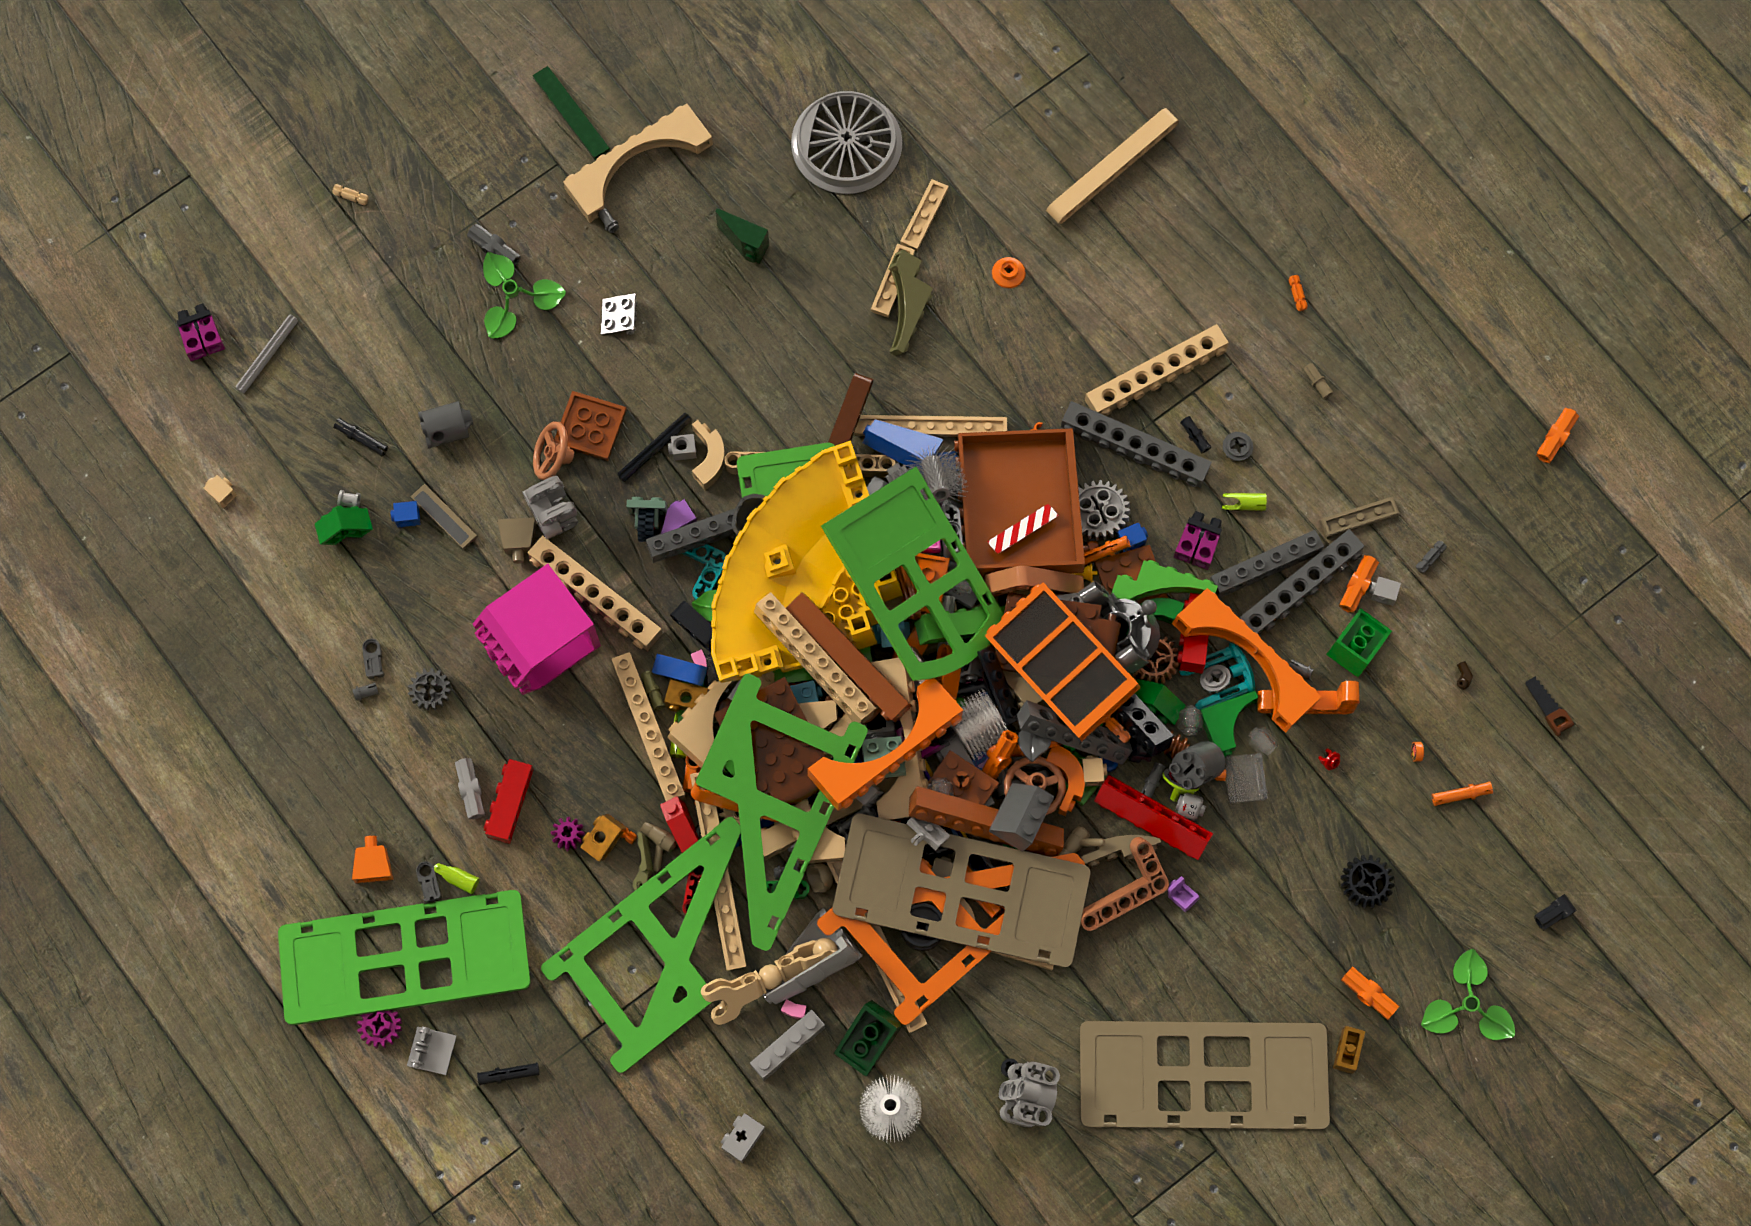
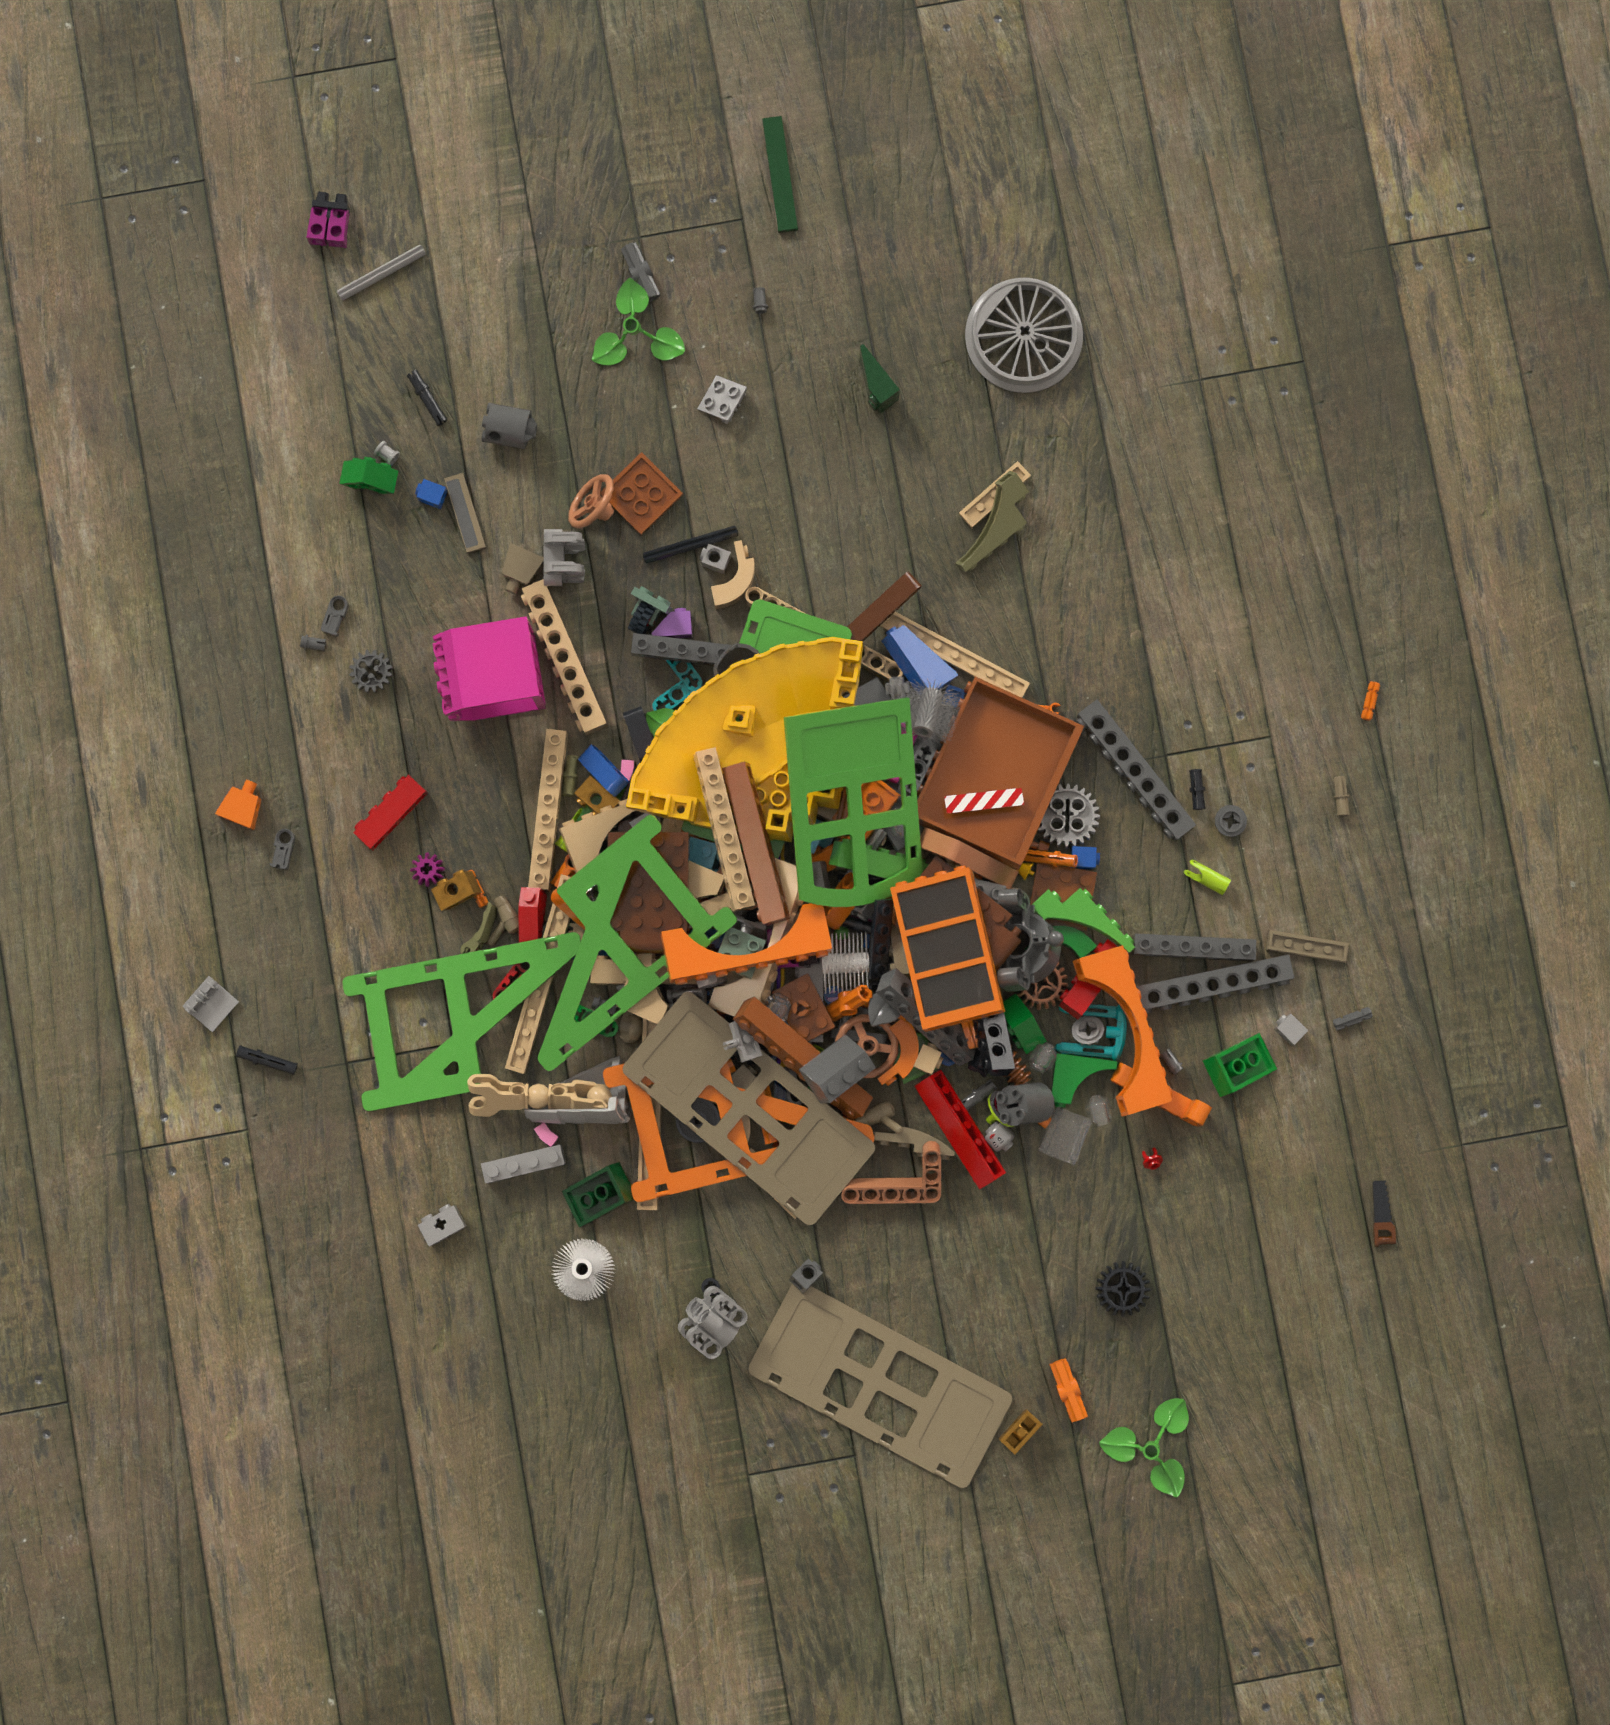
camera: 30 degrees right, 10 degrees up
tan brick [203,475,237,509] -> none
bright green door [278,890,530,1025] -> none
tan axle [332,184,369,205] -> none
magenta gear [357,1010,402,1049] -> none
lime piece [434,863,480,894] -> none
light grey piece [455,758,485,820] -> none
tan arch [563,104,713,223] -> none
tan plate [900,179,949,251] -> none
orange piece [992,257,1026,288] -> none
tan beam [1046,108,1179,224] -> none
tan brick [1085,324,1229,416] -> none
medium lavender bracket [1168,876,1199,912] -> none
magenta hips [1173,511,1222,570] -> none
orange piece [1339,555,1379,613] -> none
orange tile [1411,742,1424,762] -> none
orange pin [1431,781,1493,806] -> none
dark brown arm [1457,661,1473,690] -> none
black piece [1534,894,1577,931] -> none
orange piece [1536,408,1579,464] -> none
none -> dark grey brick [789,1259,823,1294]

